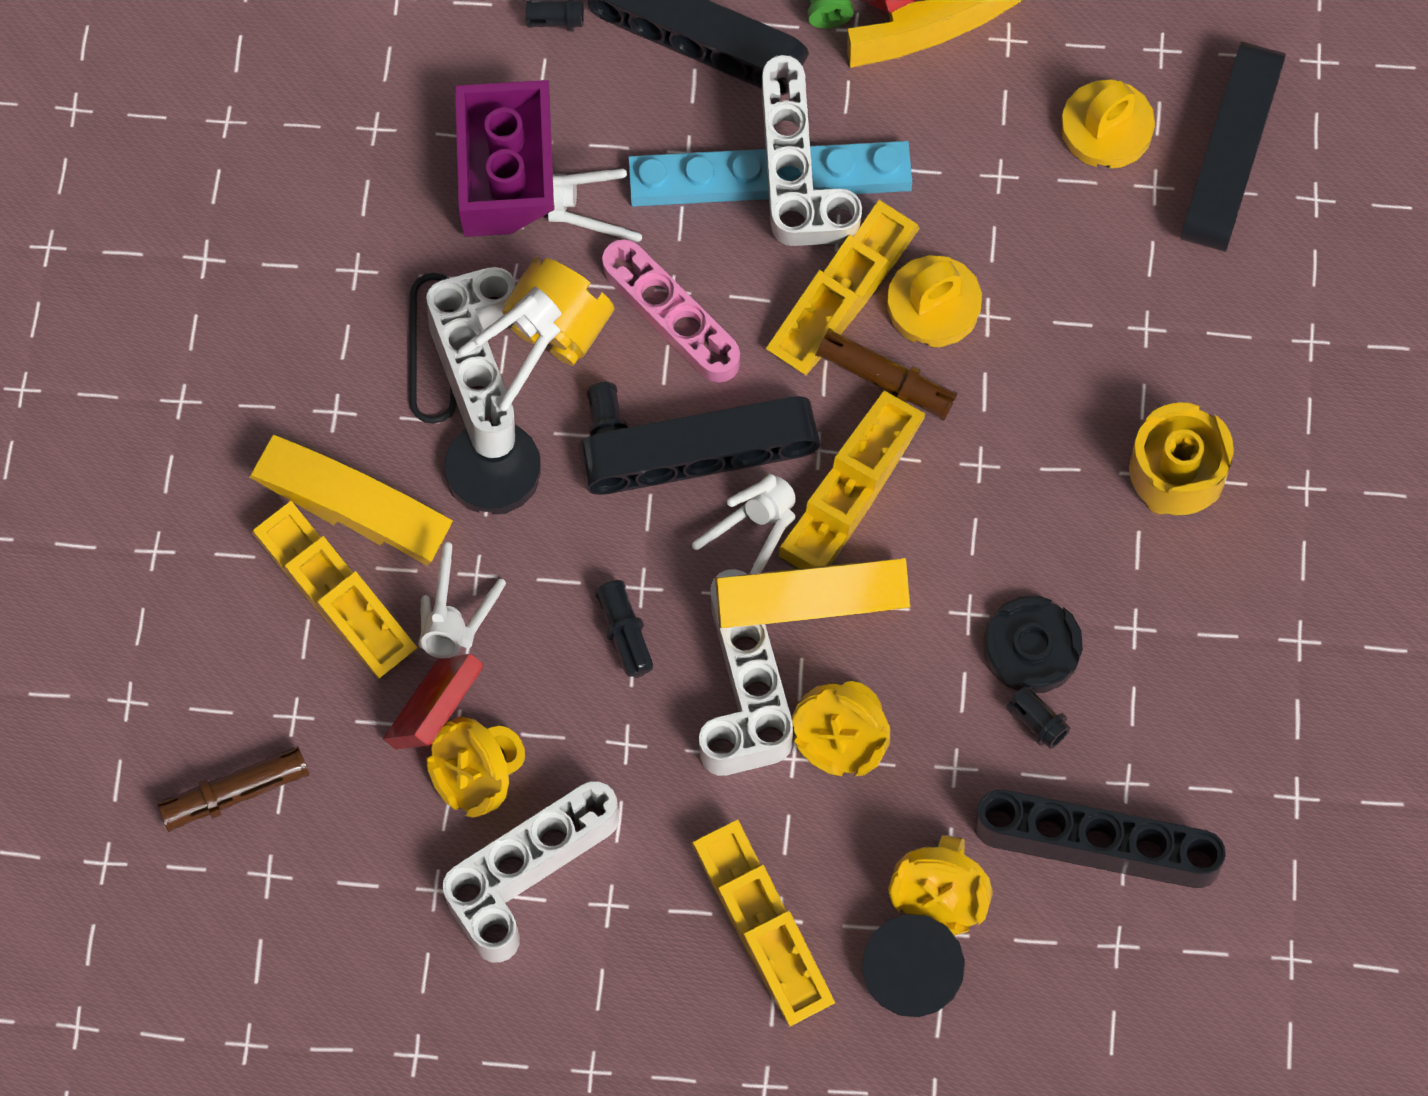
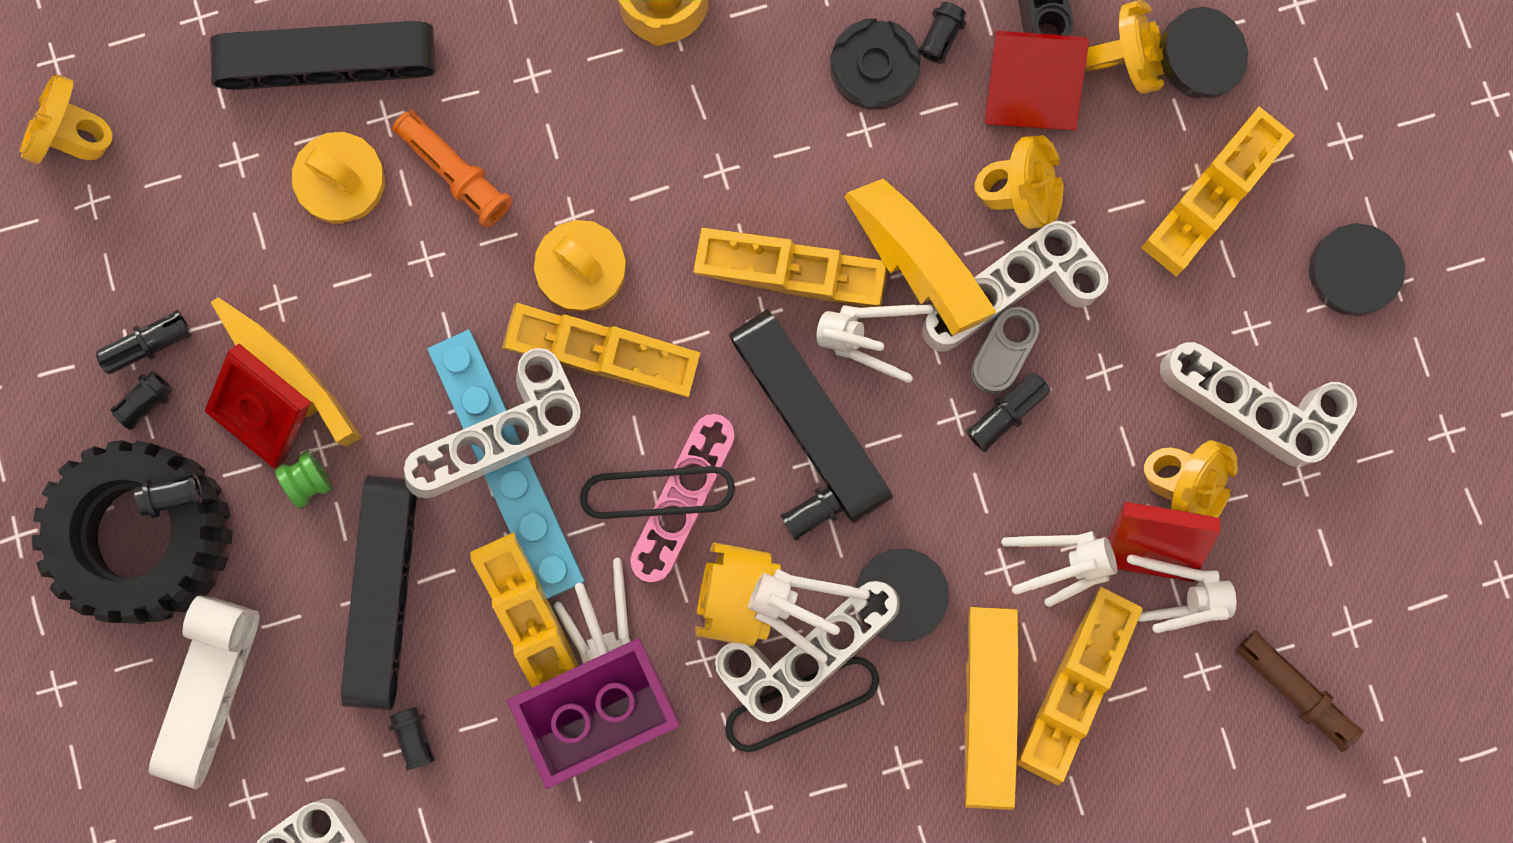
camera: 115 degrees left, 15 degrees up
reddish brown pin [815,328,958,421] -> none
none -> orange pin [392,109,513,228]
none -> yellow slope [470,532,579,688]
none -> black piece [580,466,735,519]
none -> light grey piece [970,307,1039,394]
none -> red tile [984,31,1089,131]
none -> white plant [1127,555,1237,633]
none -> black tile [1309,223,1405,316]

